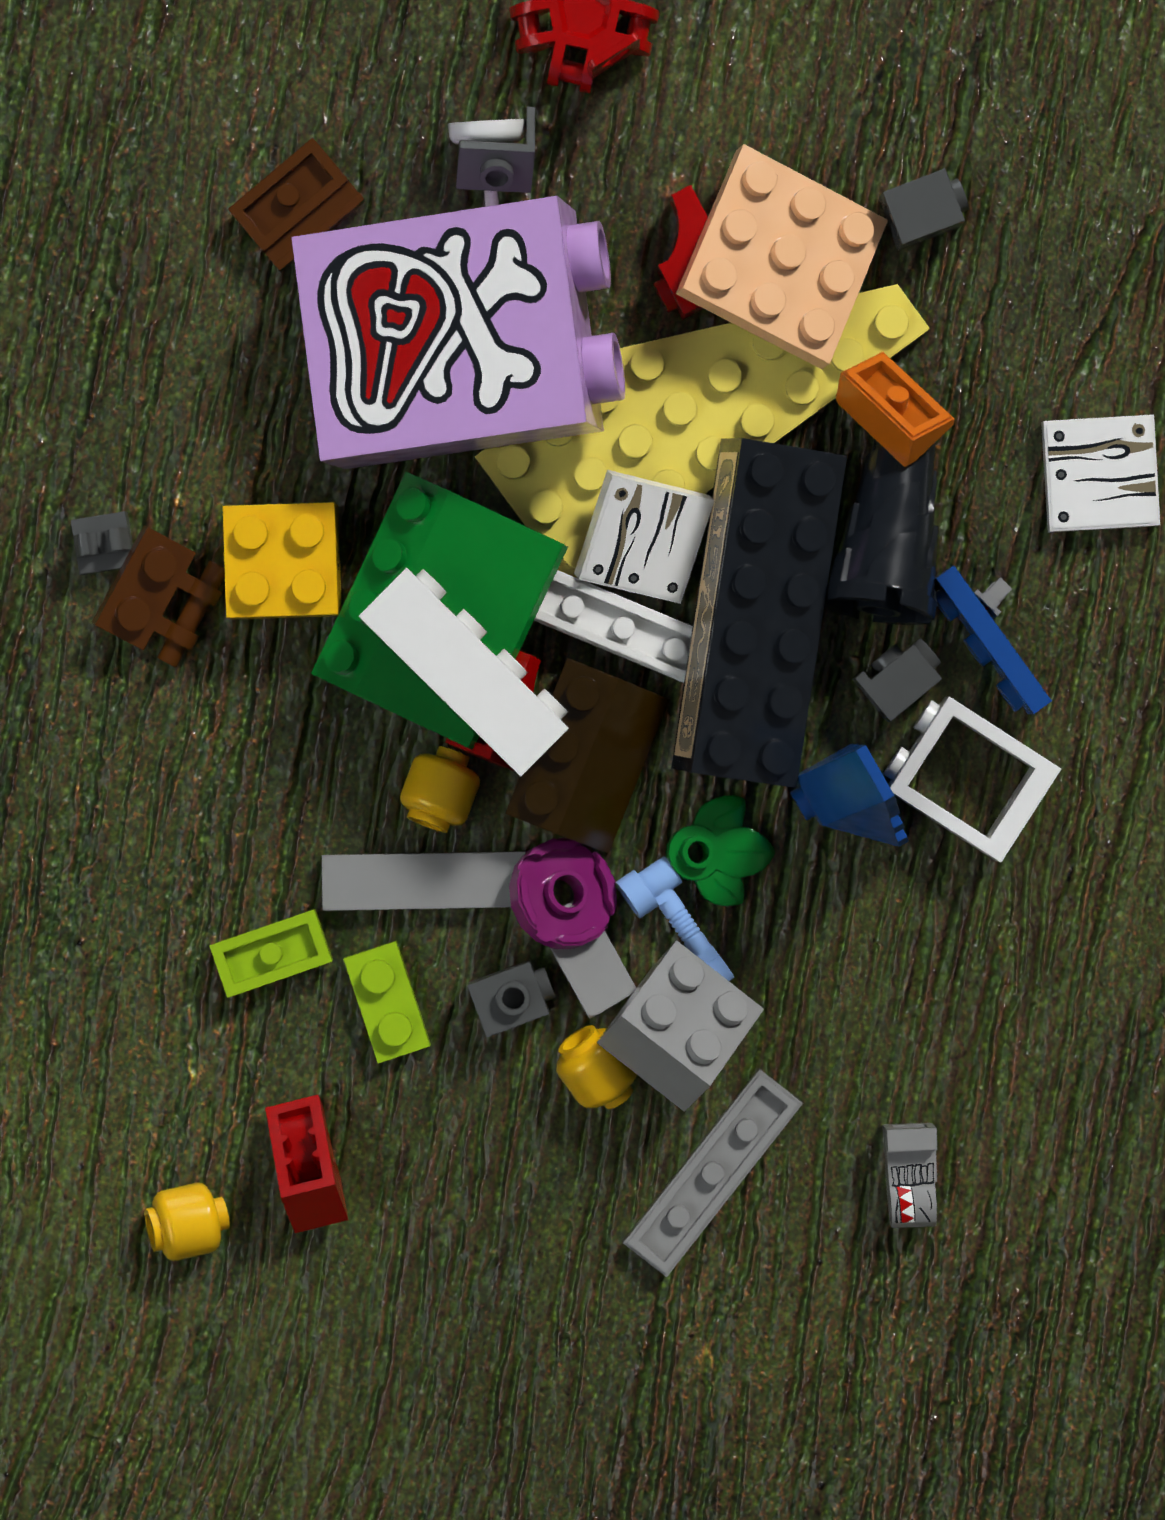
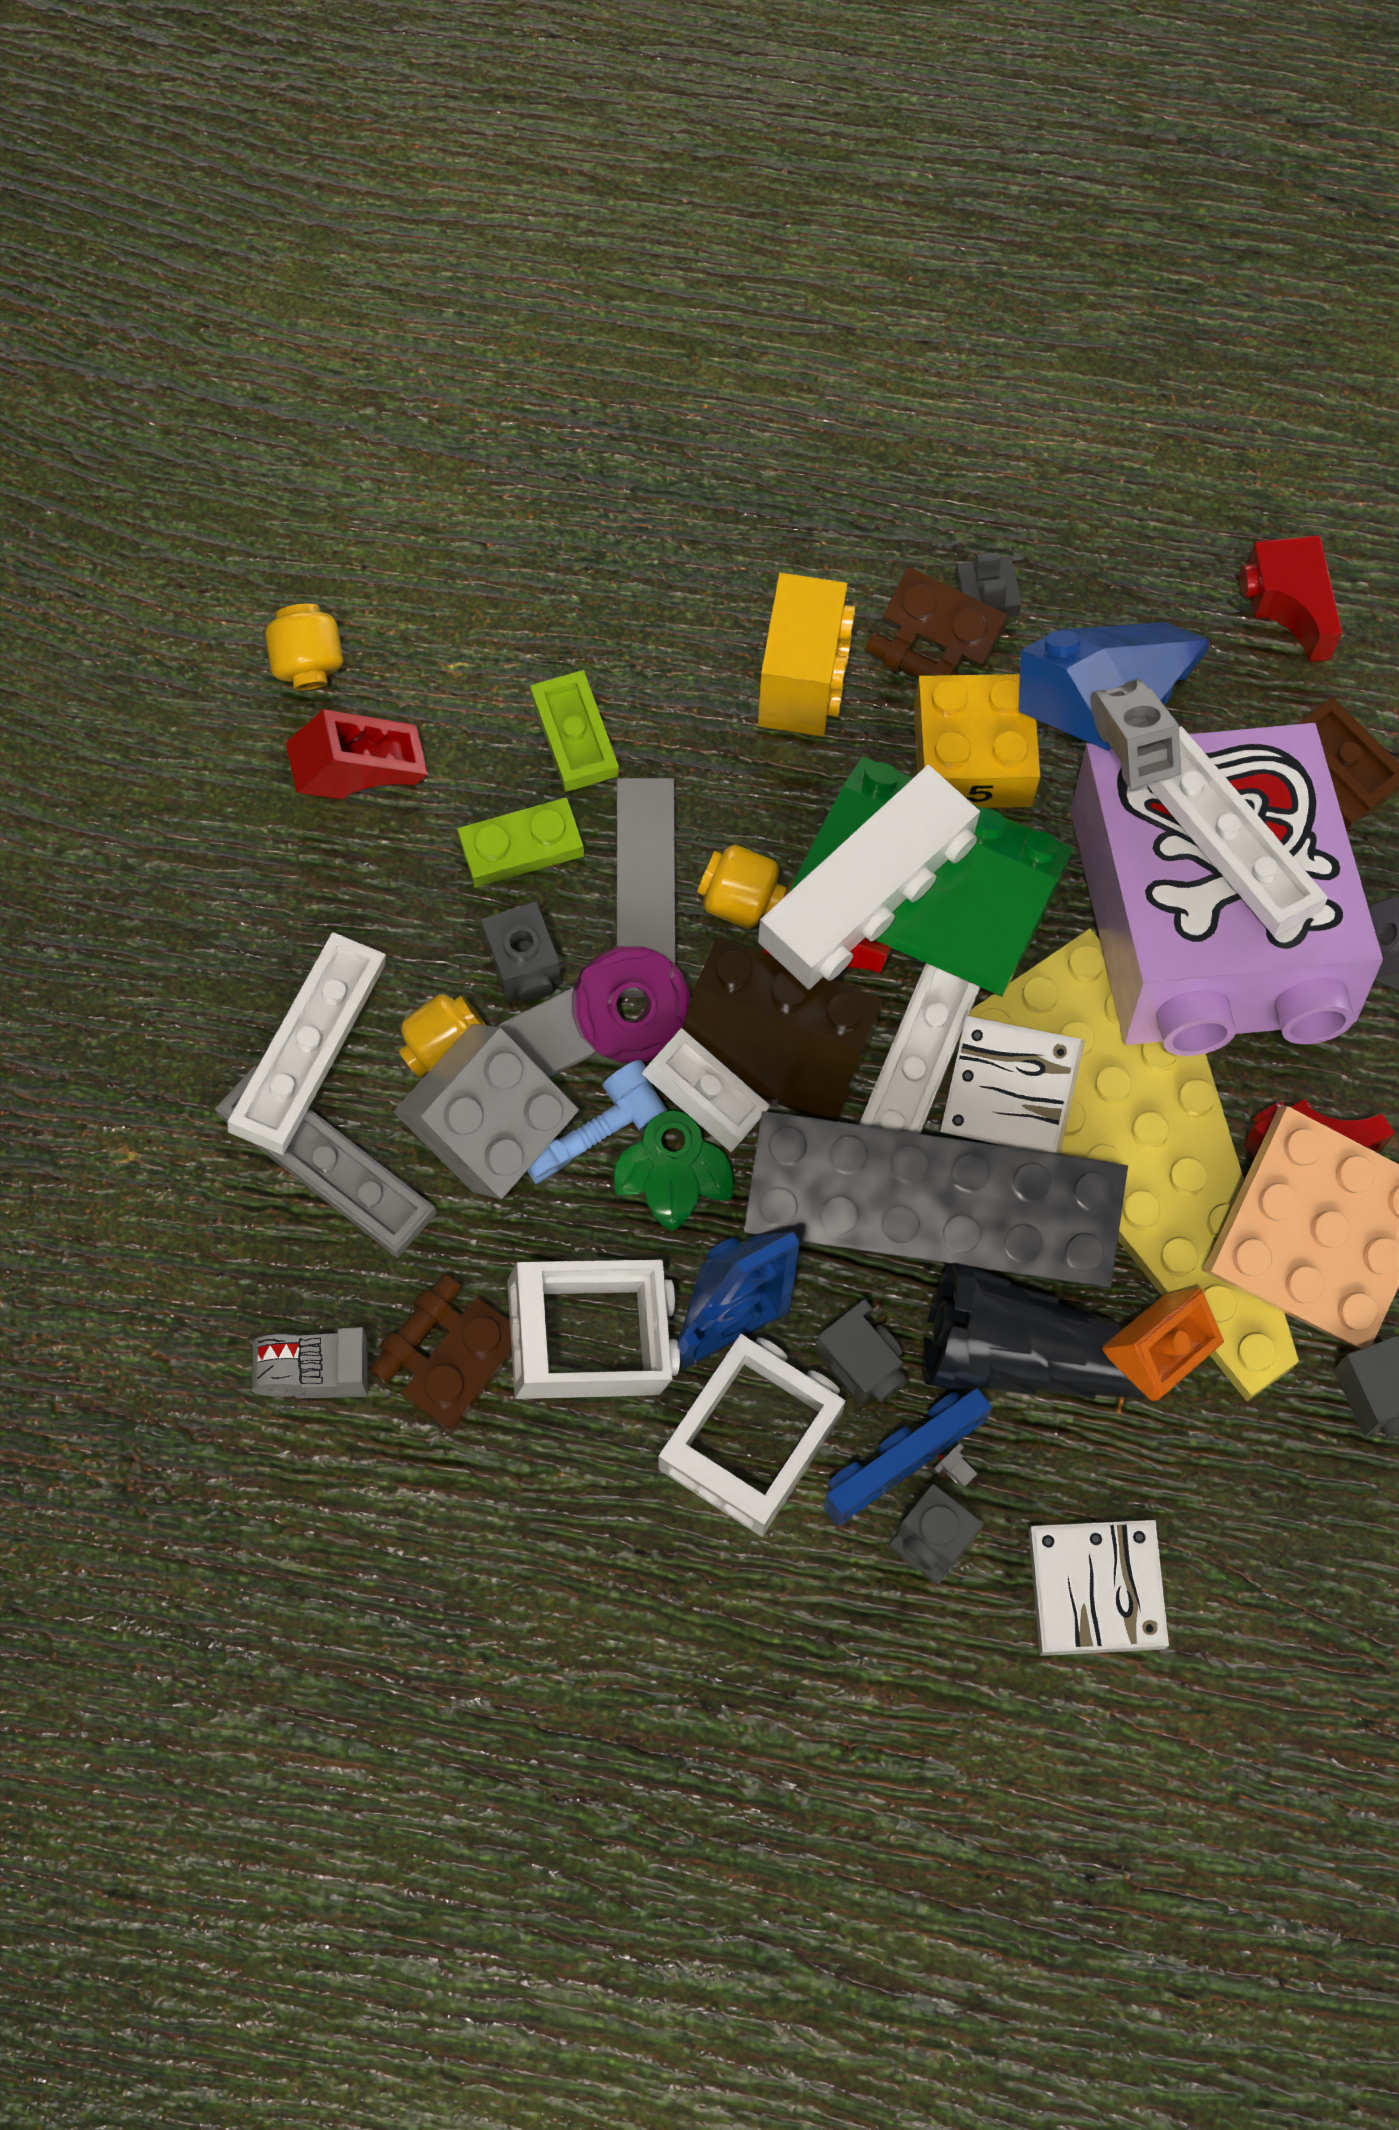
camera: 80 degrees right, 20 degrees down
none -> white plate [227,932,386,1155]
none -> reddish brown plate [368,1273,512,1434]
none -> white window [507,1260,680,1399]
none -> white plate [641,1028,771,1152]
none -> yellow brick [758,572,855,737]
none -> dark grey brick [889,1484,983,1586]
none -> blue wedge [1019,622,1209,751]
none -> light grey leg [1091,679,1181,789]
none -> white plate [1147,726,1328,937]
none -> red arch [1239,535,1342,663]

